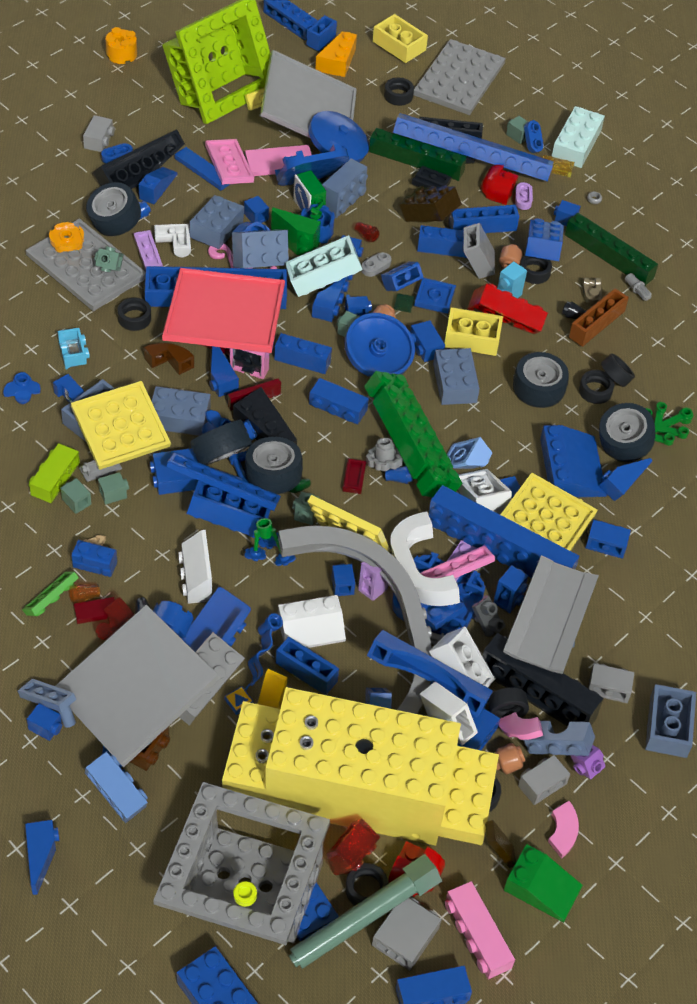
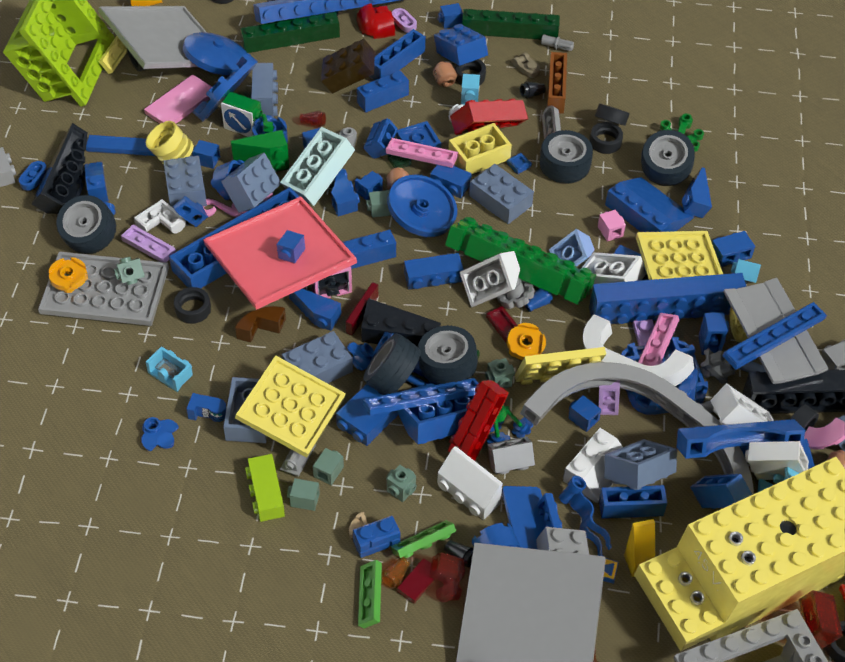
camera: 35 degrees left, 0 degrees up
bright pink tile [205,139,254,185] -> none
black plate [412,166,452,187] -> none
light grey brick [464,223,495,279] -> none
none -> light yellow wheel [146,121,194,165]
none -> blue leg [173,196,208,227]
none -> blue brick [276,230,306,263]
none -> bright pink tile [386,138,458,168]
none -> sand green brick [386,465,417,502]
none -> bright green plate [390,520,456,558]
none -> red brick [448,380,509,461]
none -> white slope [460,251,520,307]
none -> light grey brick [487,437,535,474]
none -> blue tile [507,153,532,174]
none -> light orange plate [507,323,546,360]
none -> light grey plate [542,105,561,139]
none -> bright pink brick [597,210,626,242]
none -> sand blue brick [604,439,677,490]
none -> blue tile [723,302,827,370]
none -> medium azure brick [731,259,761,283]

